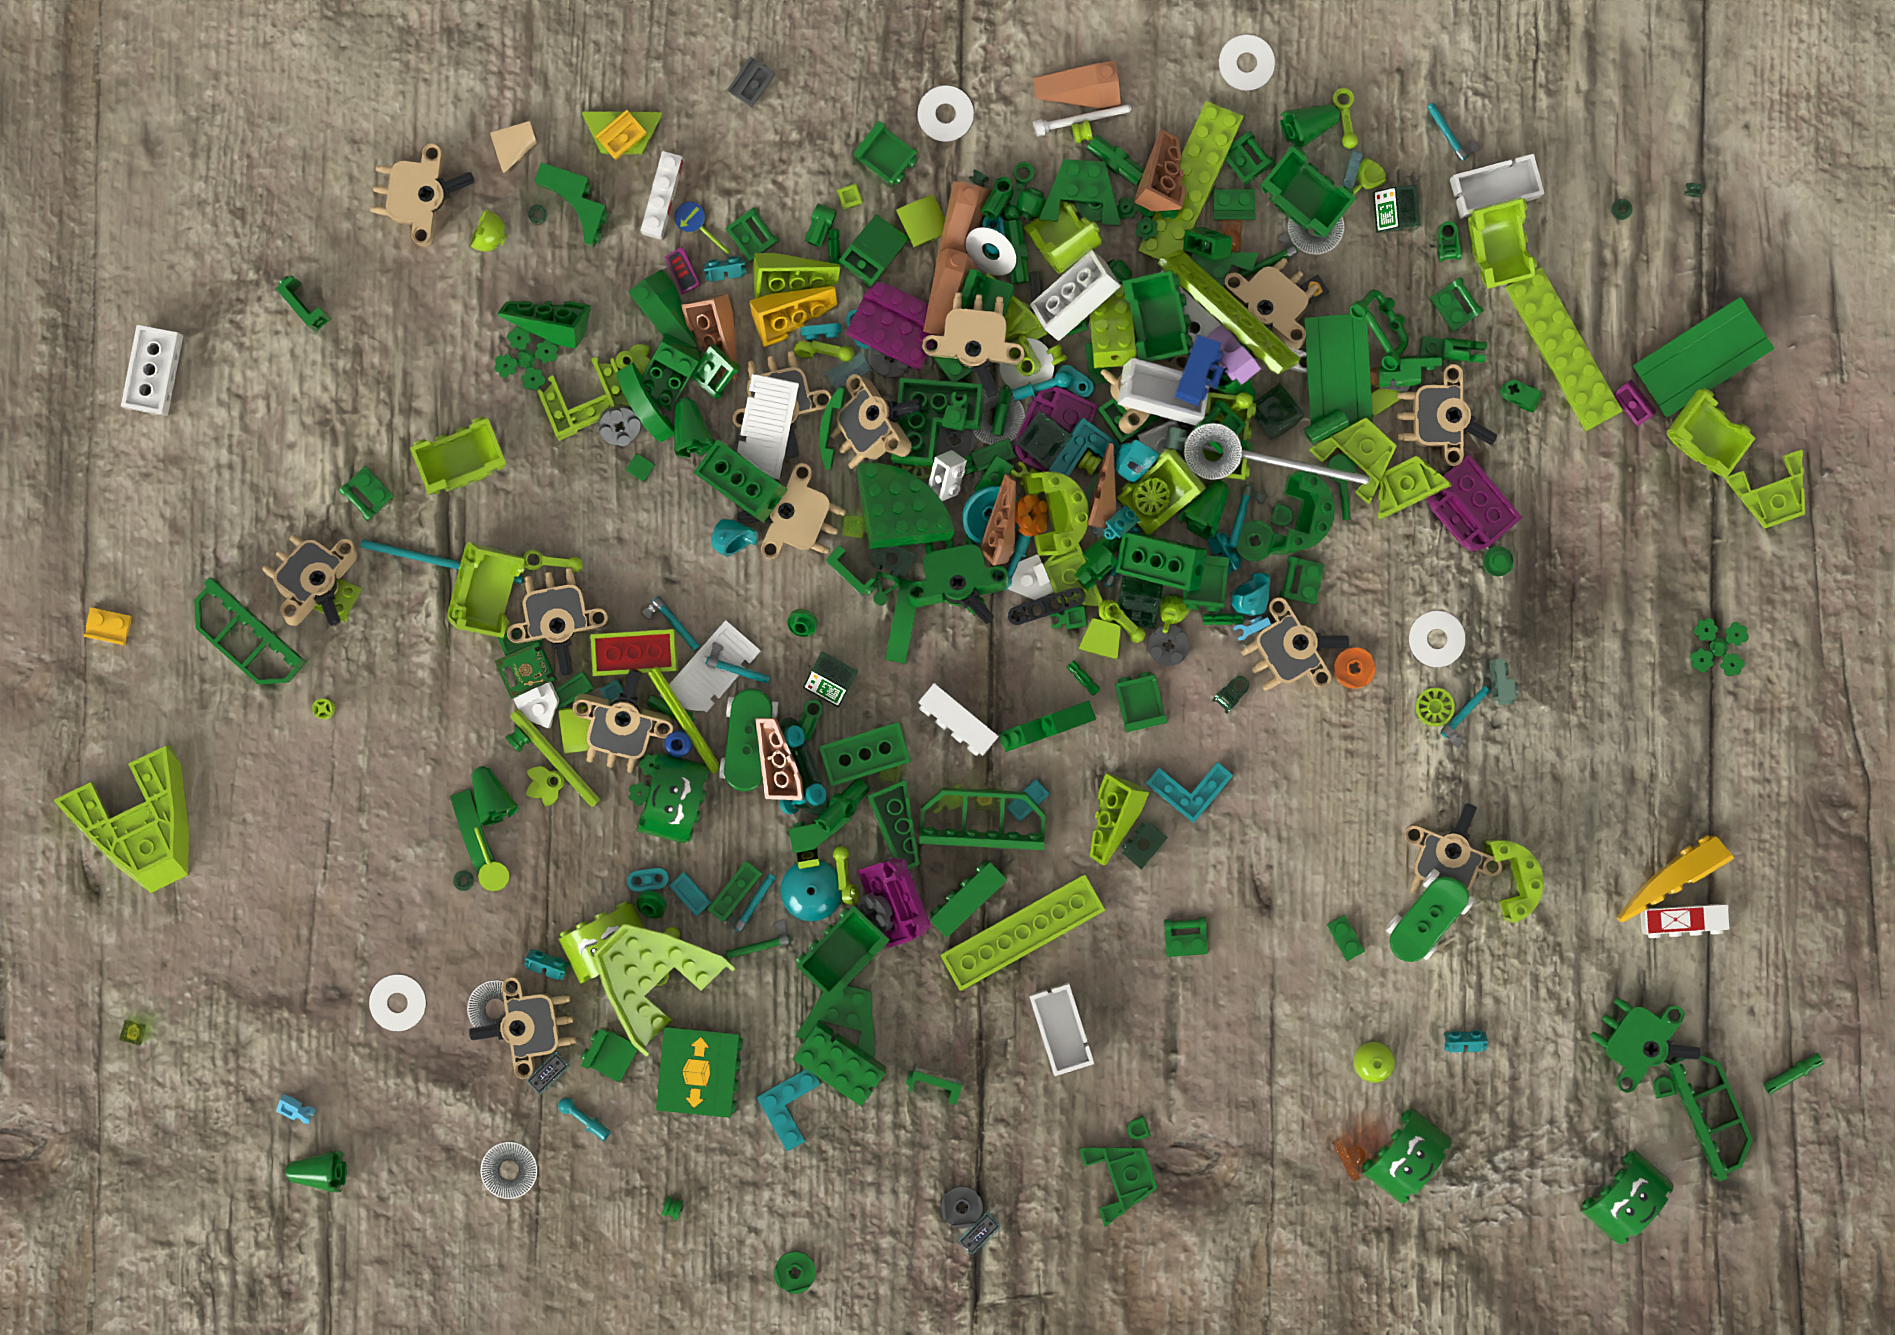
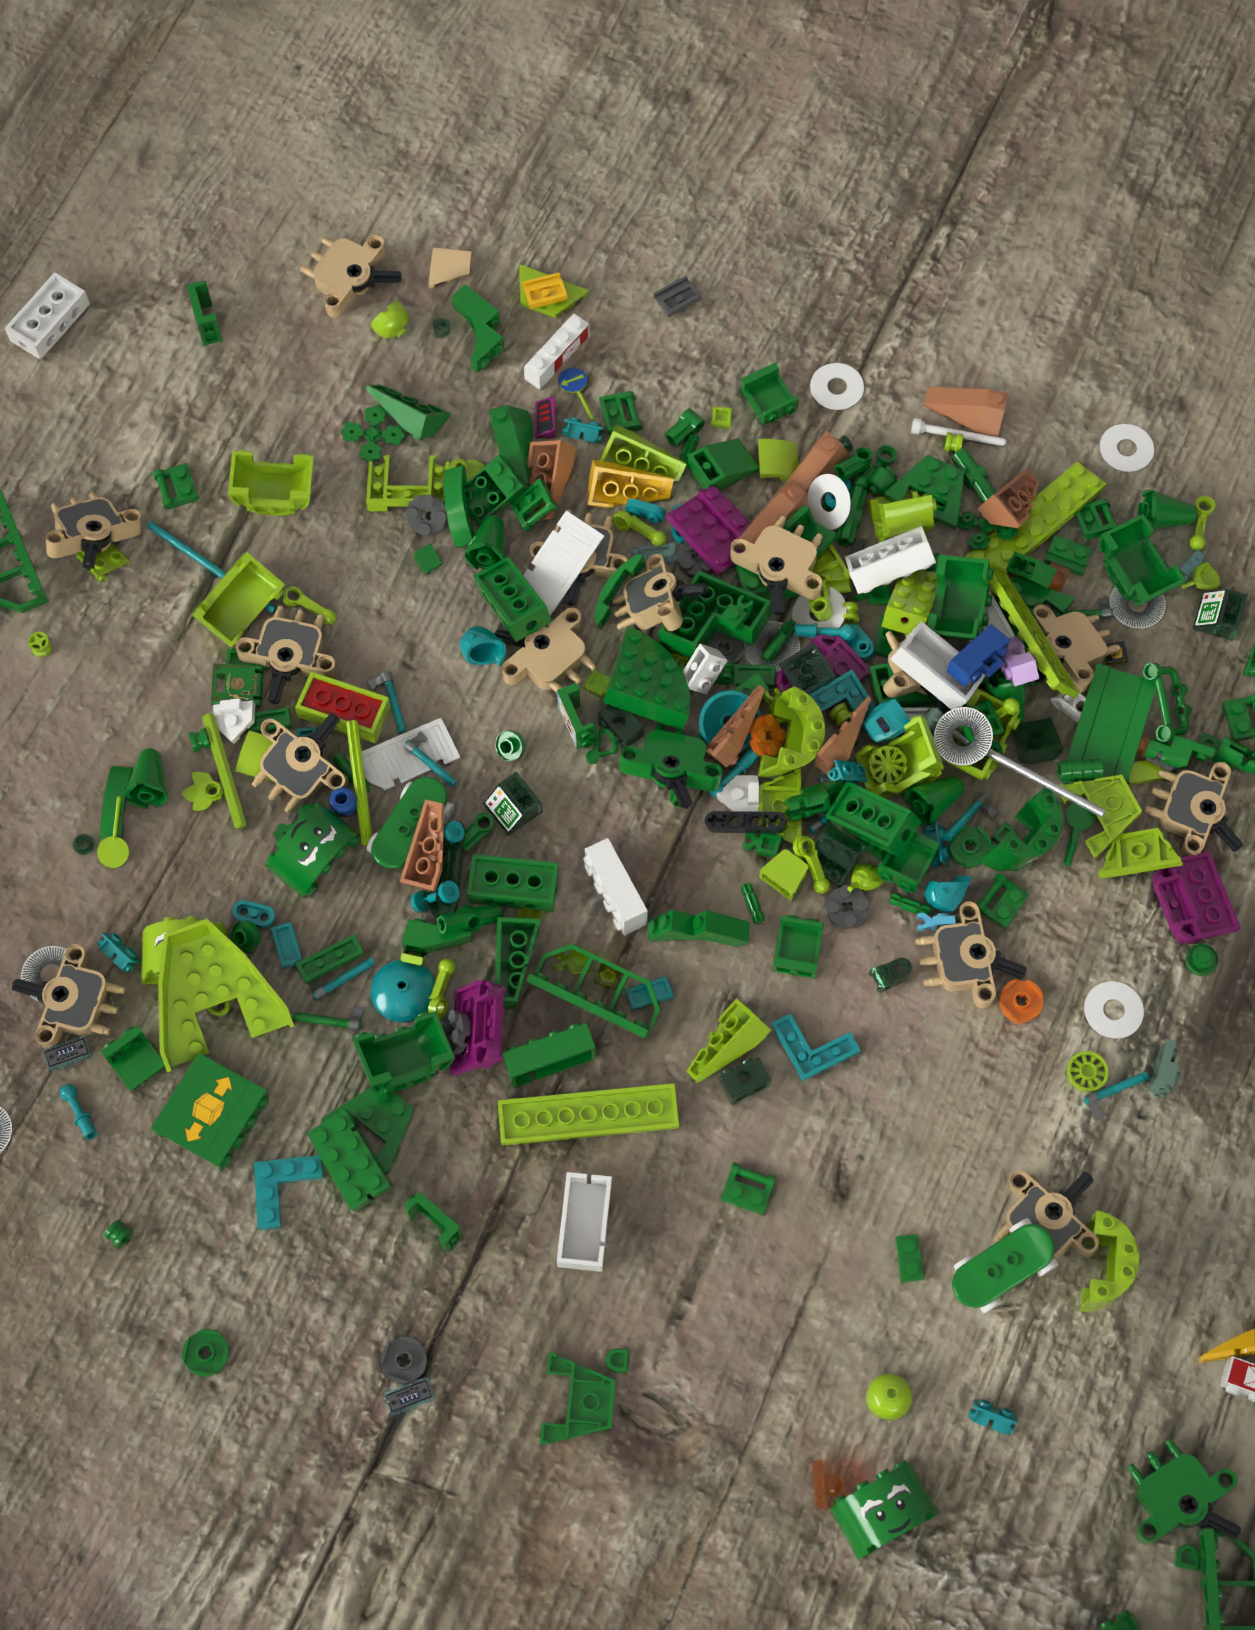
camera: 20 degrees right, 20 degrees down
green slope [885,579,920,664] -> none

